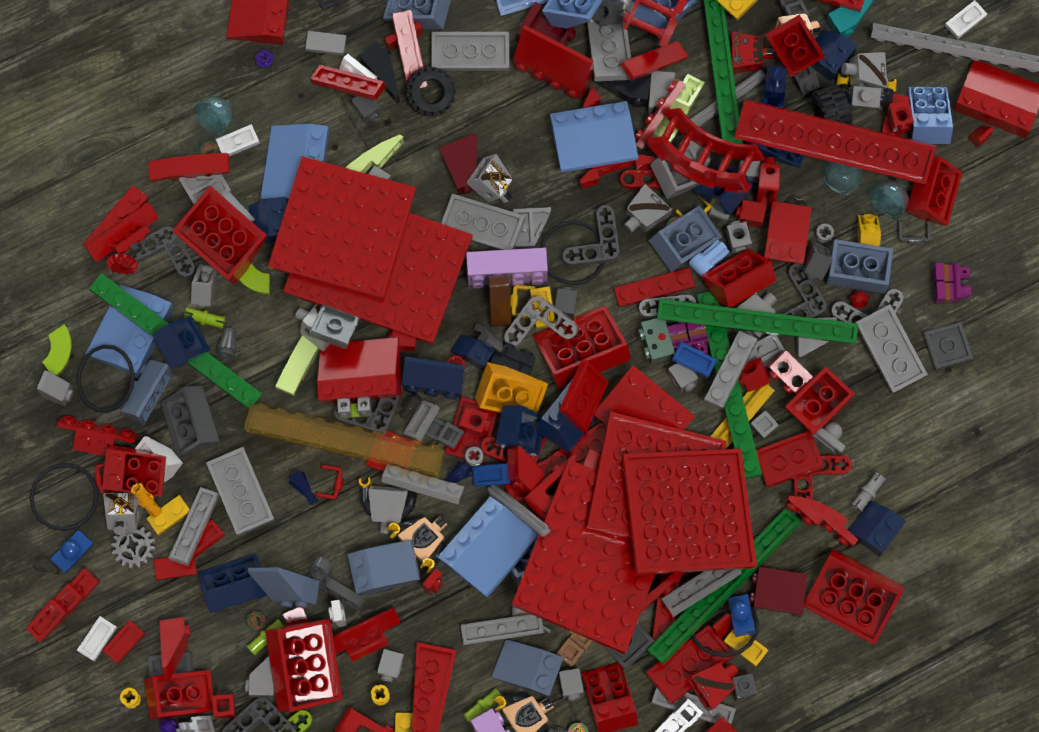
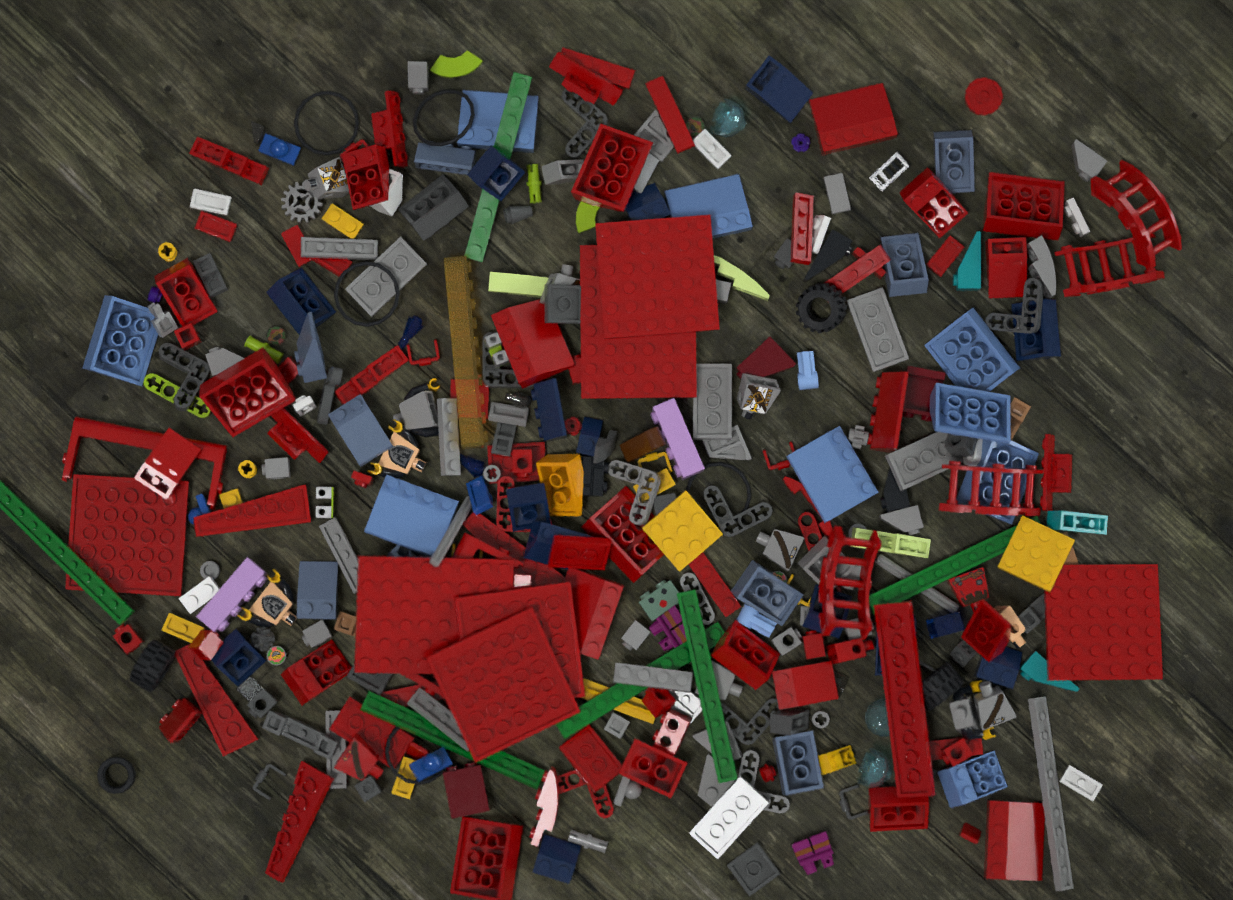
camera: 65 degrees right, 10 degrees up
red gear [106,254,138,275] -> none
light orange pin [131,483,161,517] -> none
red slope [160,617,191,681] -> none
lime pin [463,689,502,724] -> none
red slope [507,446,545,493] -> none
red slope [583,87,601,108] -> none
red tile [620,41,688,81] -> none
red plate [634,78,686,149] -> none
blue tile [672,342,717,379] -> none
none -> flat silver piece [316,487,334,518]
none -> black piece [334,261,400,327]
none -> red slope [334,345,409,405]
none -> yellow plate [642,490,723,572]
none -> light grey wing [698,754,735,807]
none -> dark blue slope [745,55,813,123]
none -> red piece [762,441,795,470]
none -> light blue piece [797,351,819,390]
none -> light grey gear [848,425,869,449]

